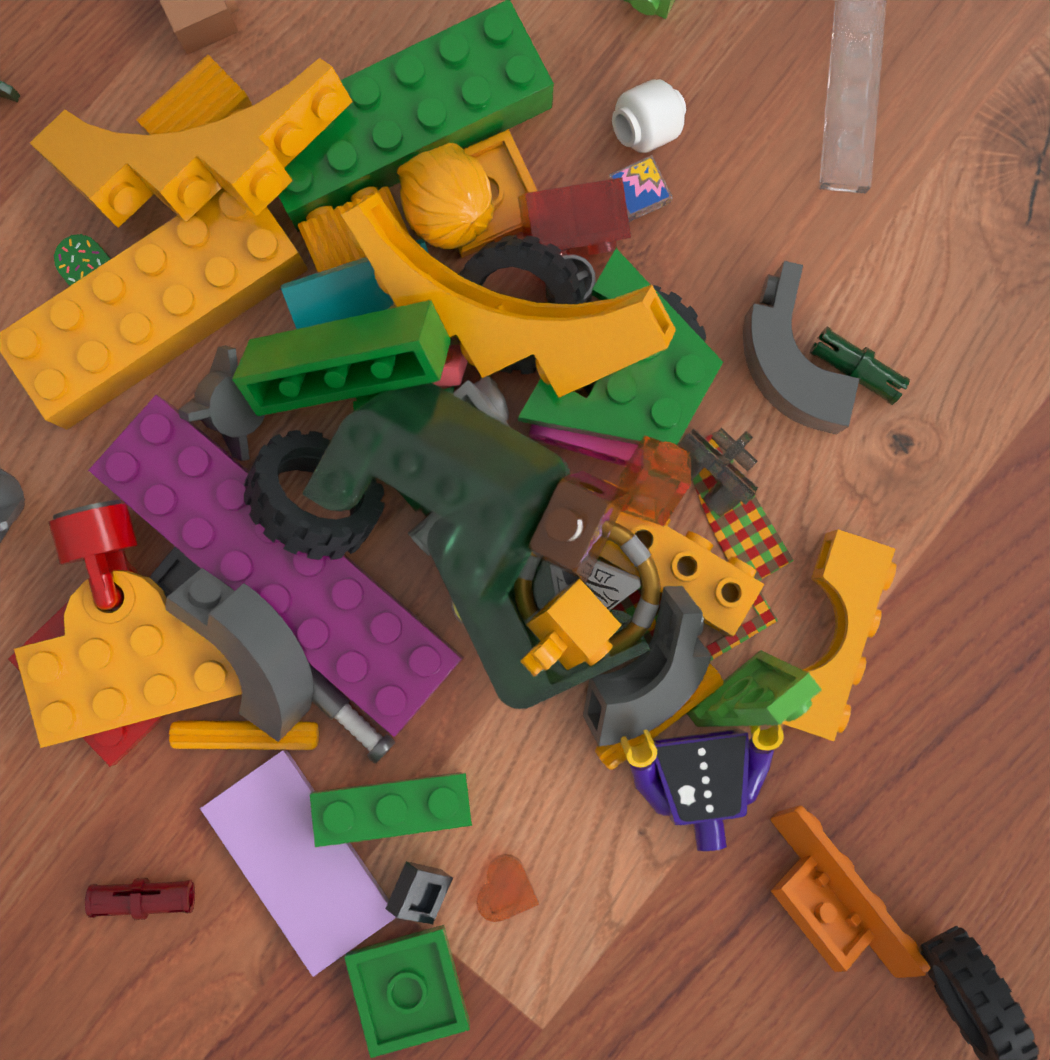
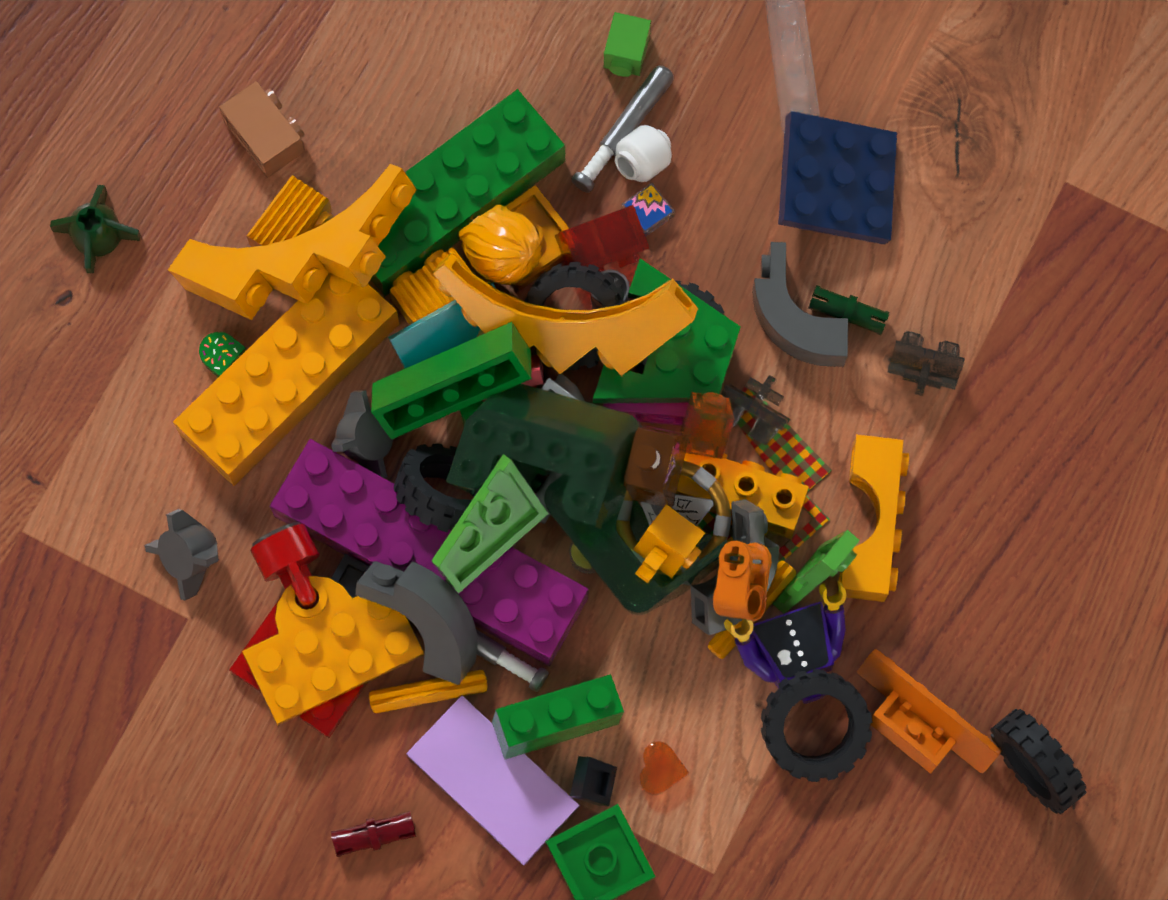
camera: 10 degrees left, 10 degrees down
none -> bright green wing [432,454,549,593]
none -> flat silver piece [572,65,674,193]
none -> orange piece [713,540,772,621]
none -> black tyre [761,669,872,782]
none -> dark blue plate [778,111,897,245]
none -> clear smoke hips [887,331,965,396]

